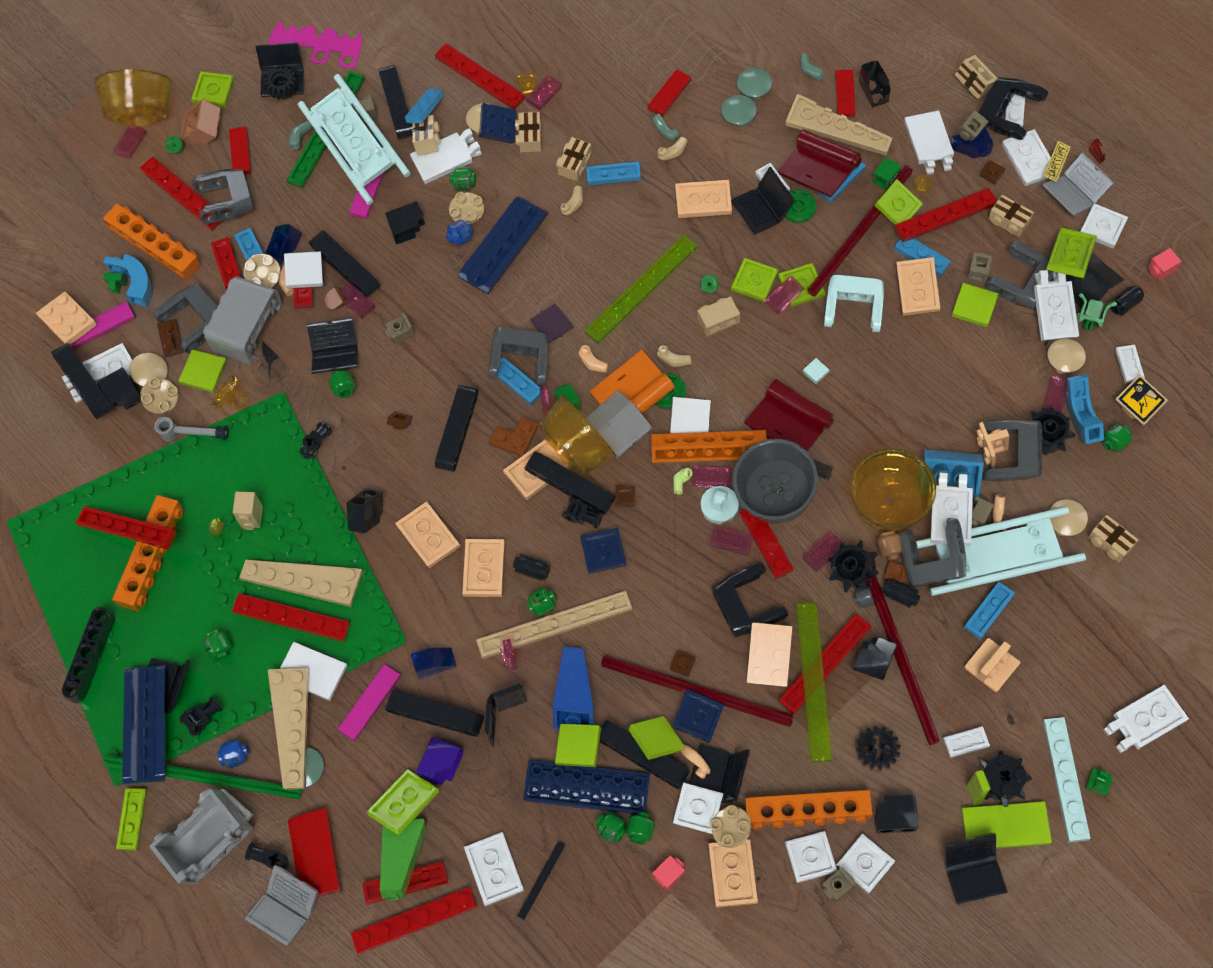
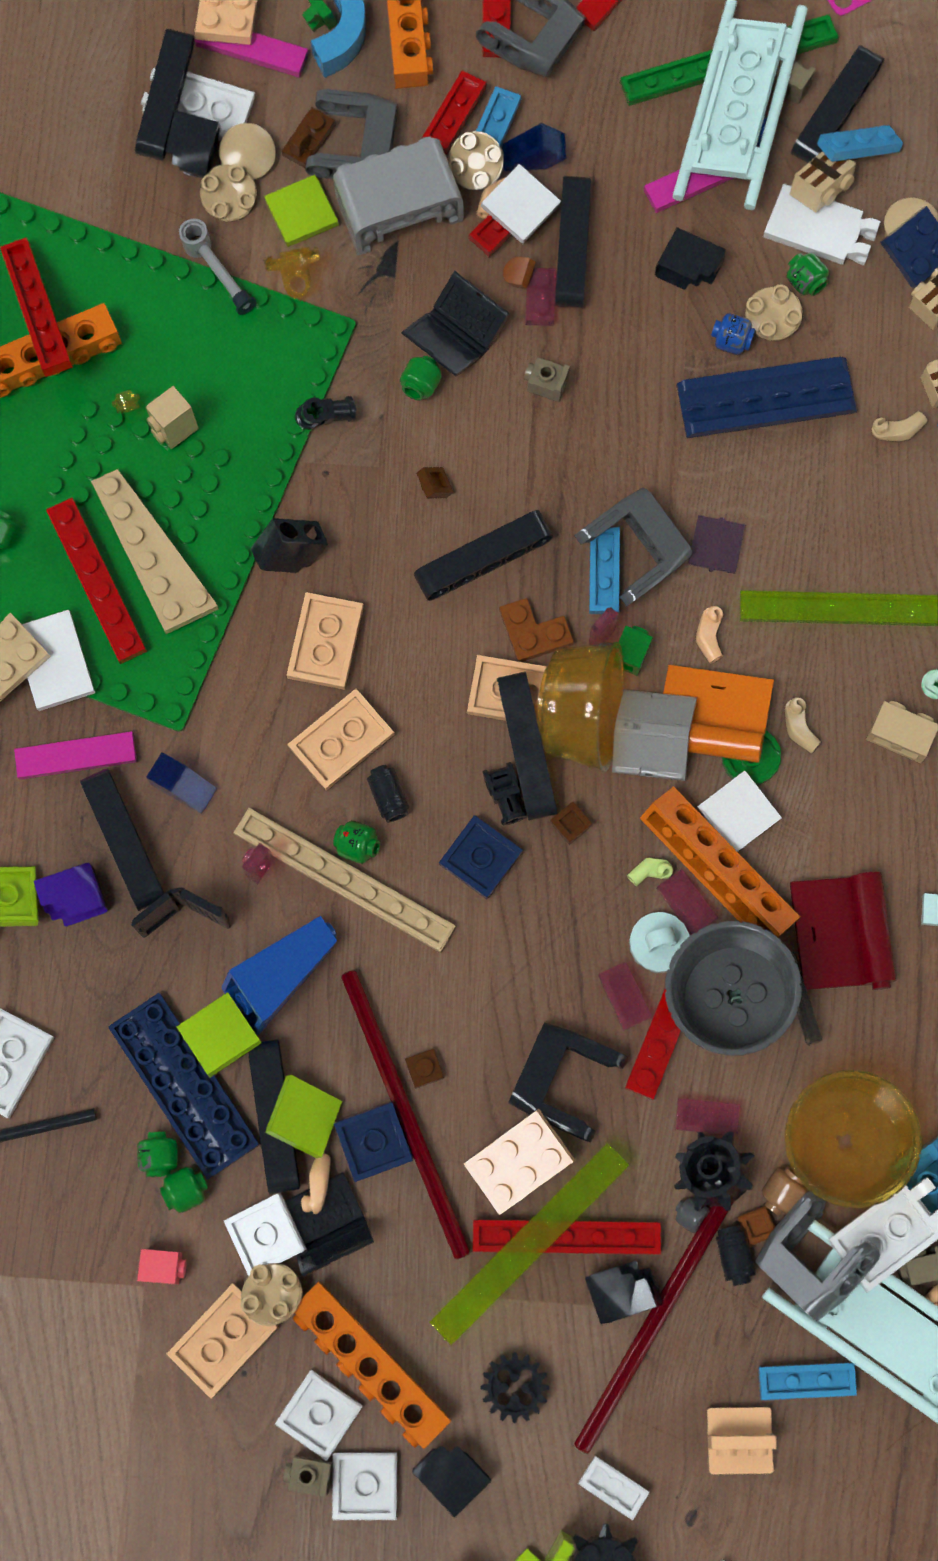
camera: 45 degrees right, 10 degrees up
sand green arm [288,121,312,150] -> none

